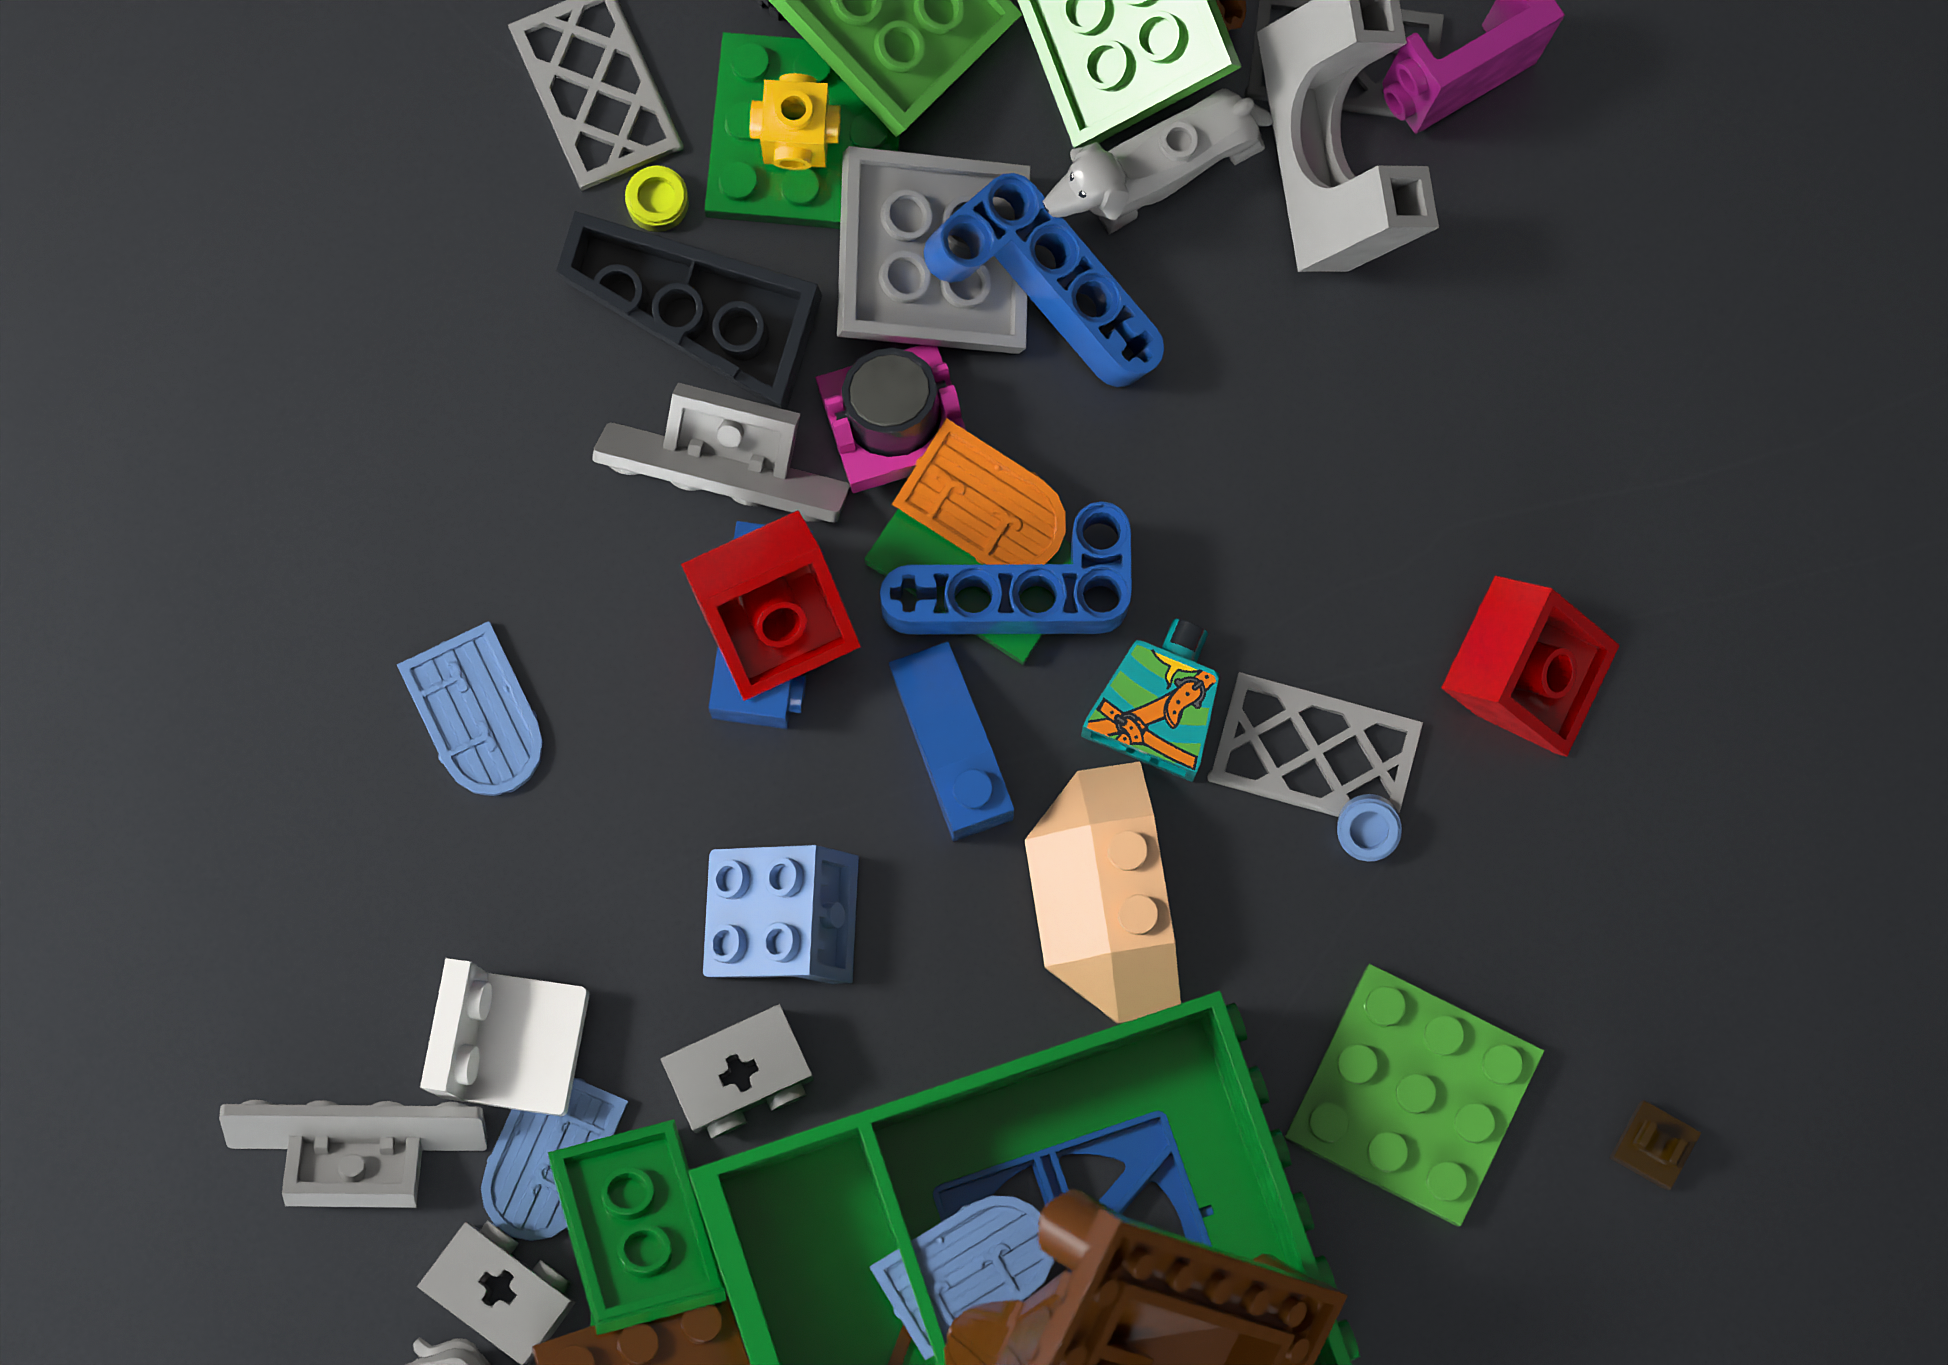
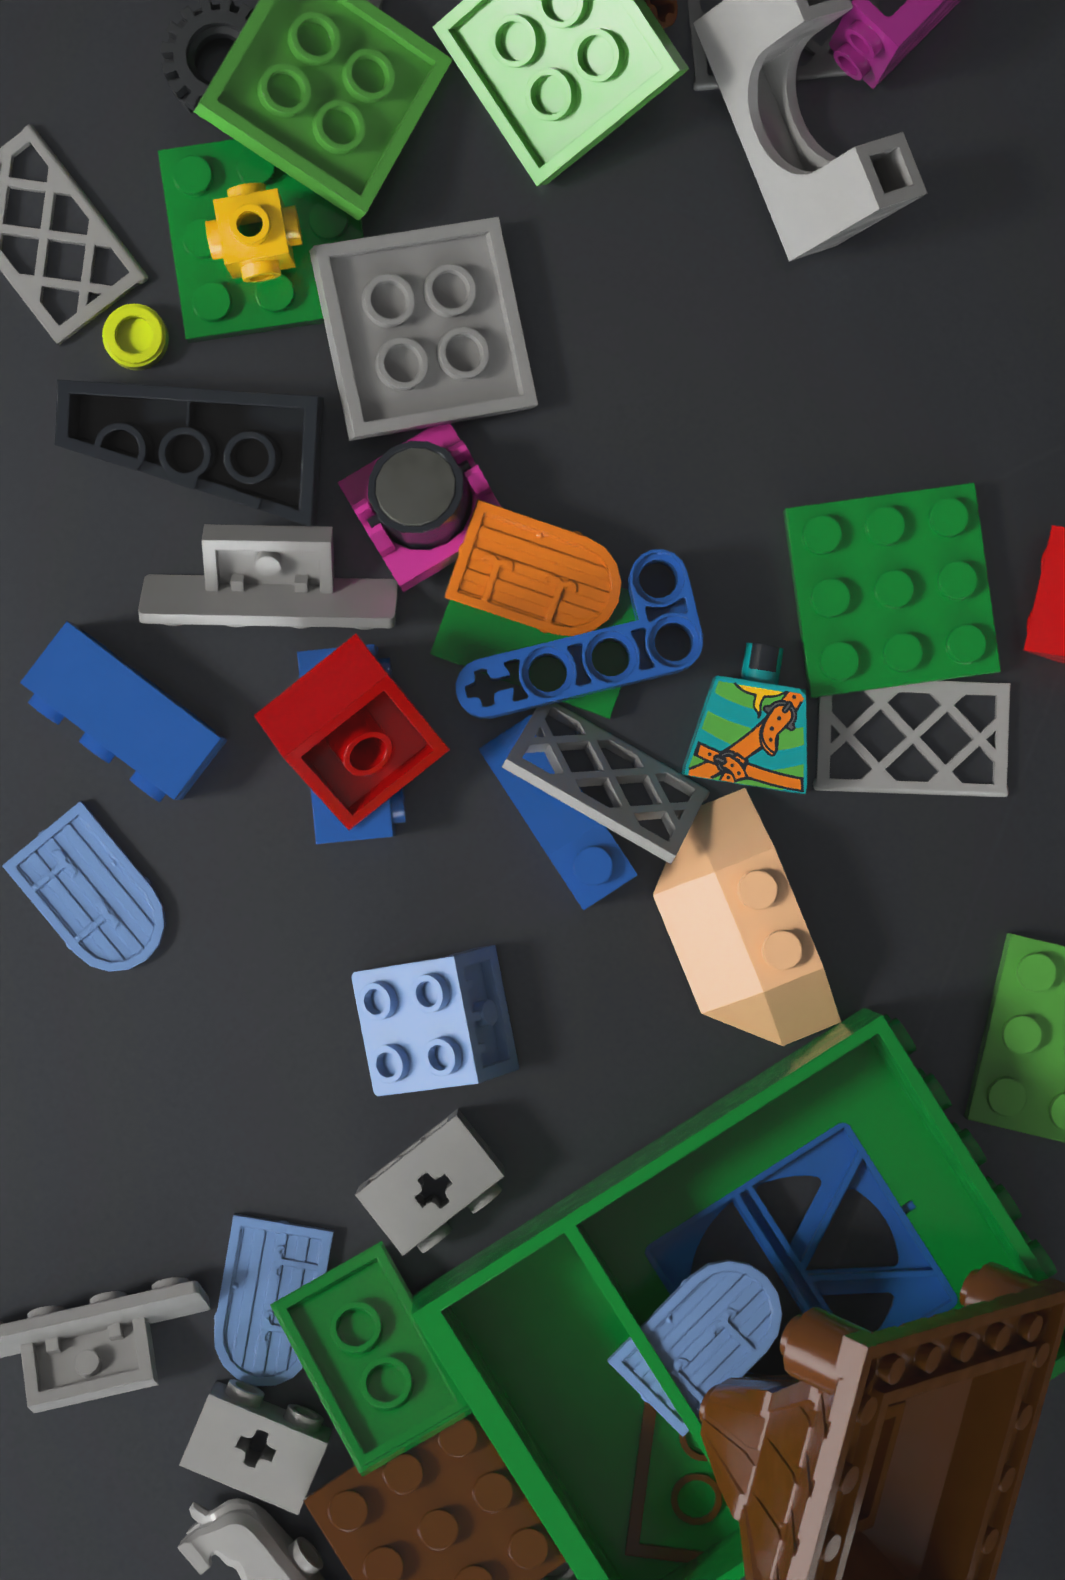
camera: 10 degrees left, 10 degrees up
white bracket [420,958,589,1116] -> none
blue beam [924,173,1164,387] -> none
light grey animal [1042,88,1272,235] -> none
medium blue tile [1337,794,1402,861] -> none
none -> blue brick [20,621,228,802]
none -> light grey window [502,703,710,864]
none -> green plate [783,483,1001,699]

